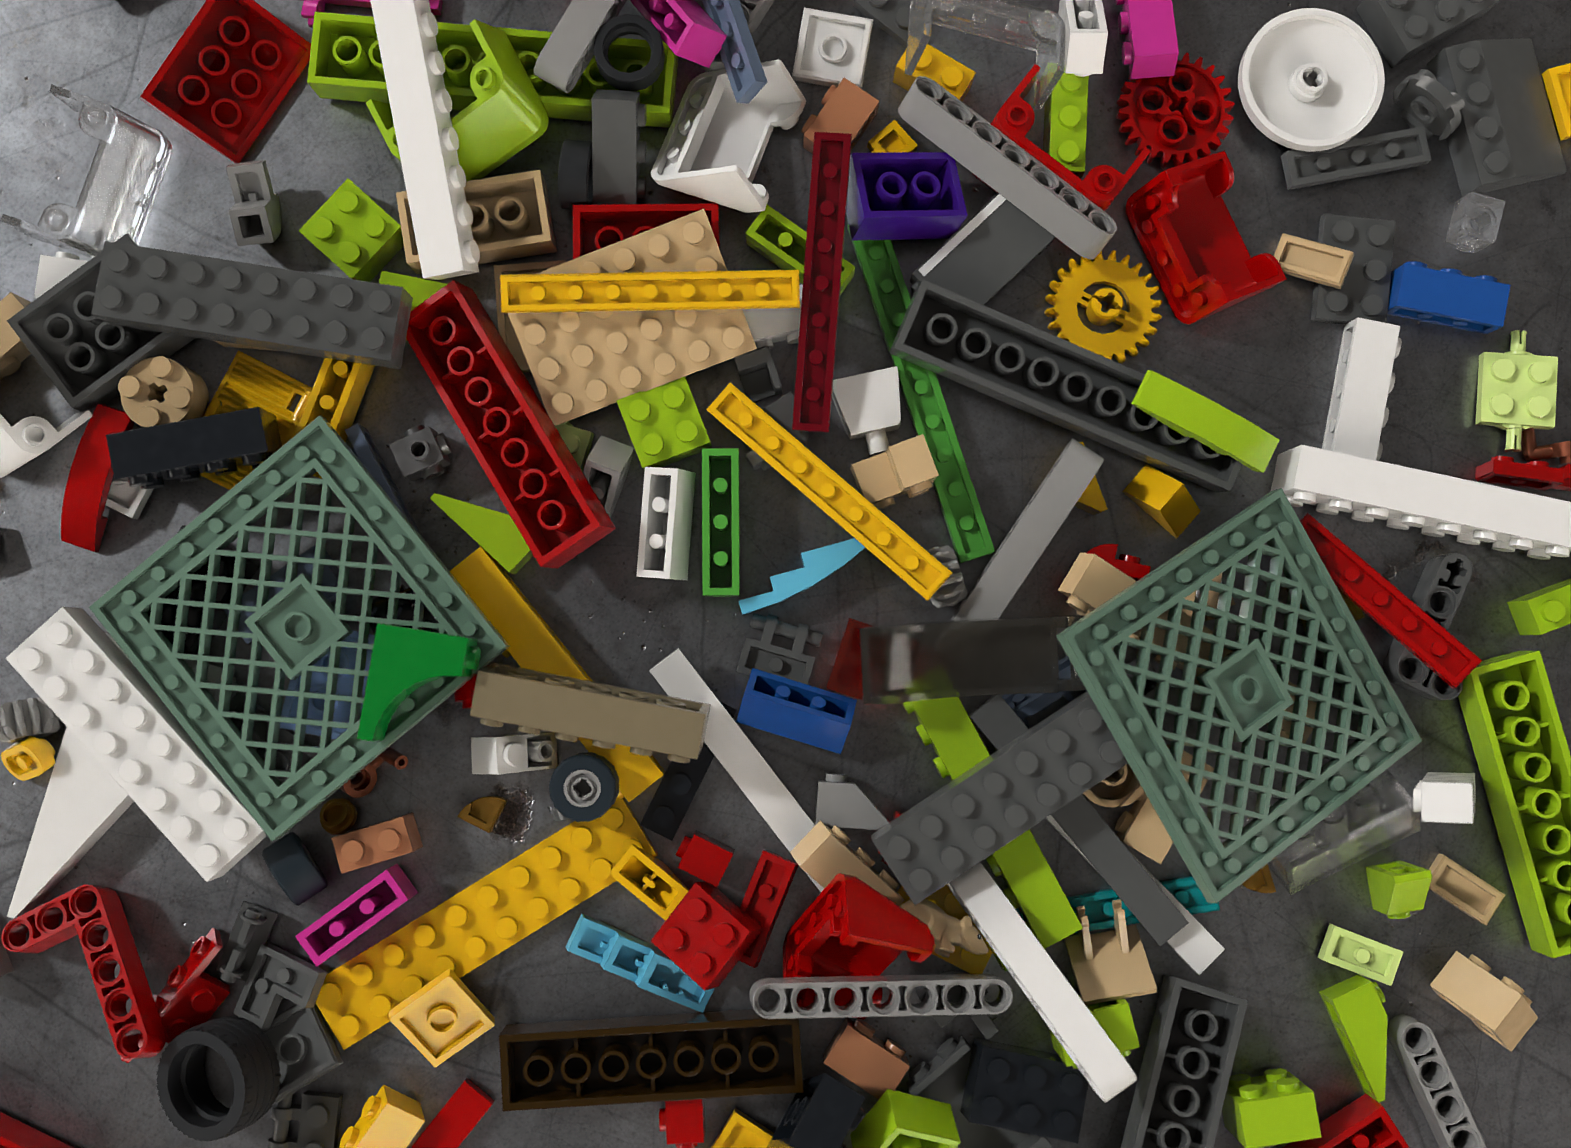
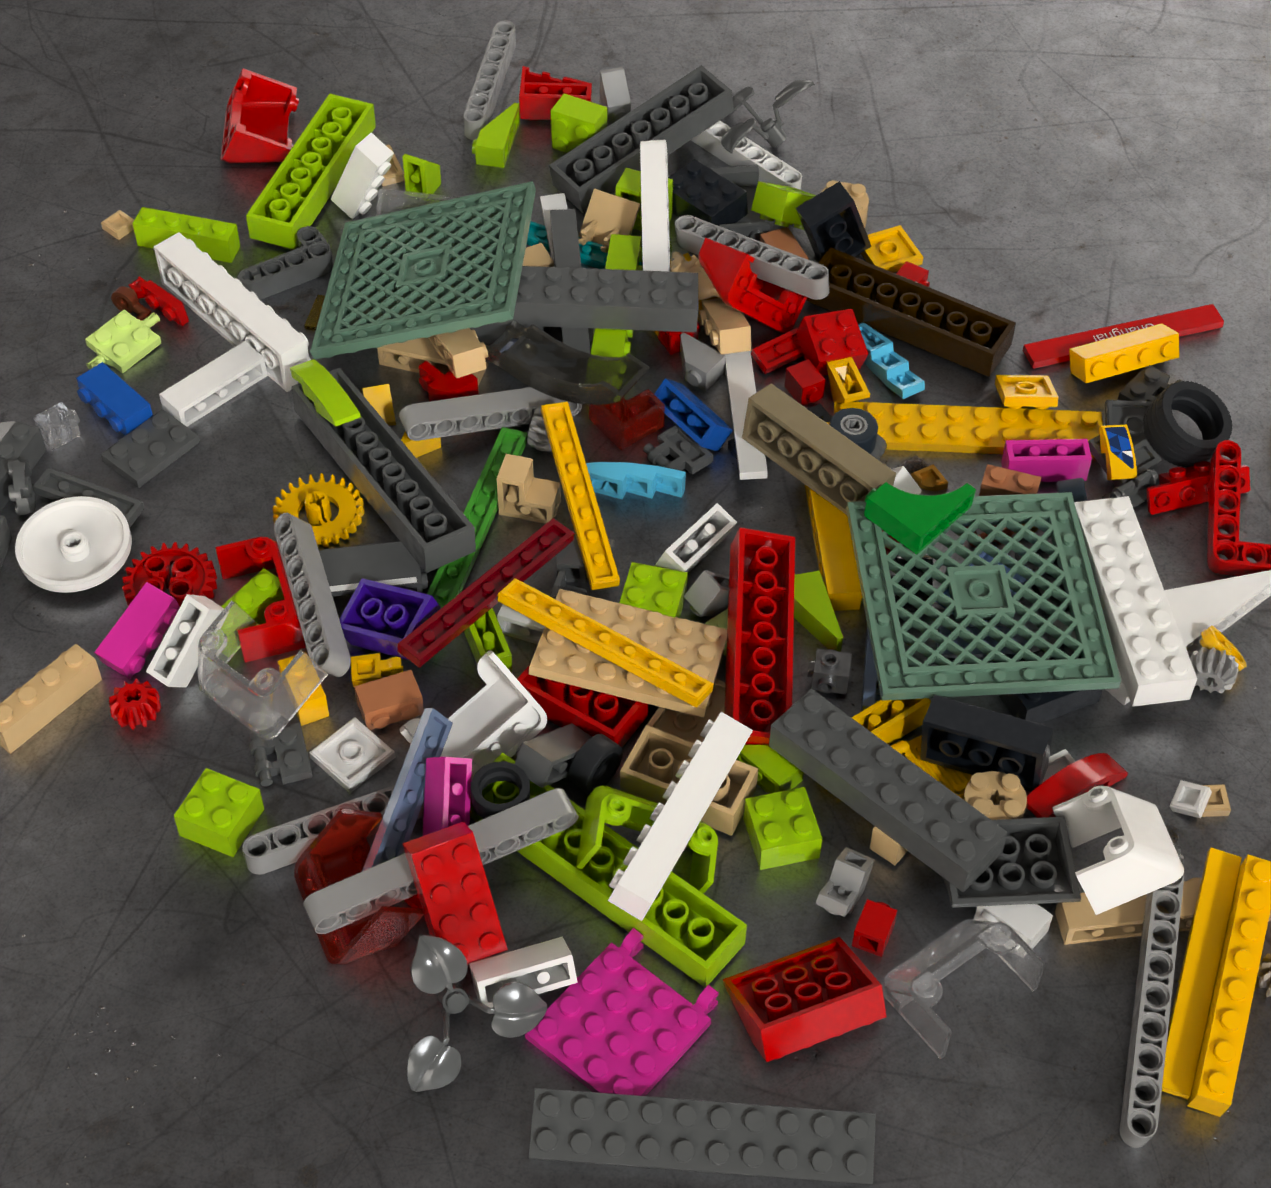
camera: 140 degrees left, 35 degrees down
bright green brick [702,448,740,597] -> none
white torso [832,366,901,456] -> none
red windscreen [1126,150,1287,324] -> none
tan tile [1274,233,1354,289] -> none
red tile [1300,513,1482,689] -> none
yellowish green plate [1317,923,1403,986] -> none
tan brick [1430,951,1538,1052] -> none
none -> red brick [852,899,897,957]
none -> slope [1099,424,1137,480]

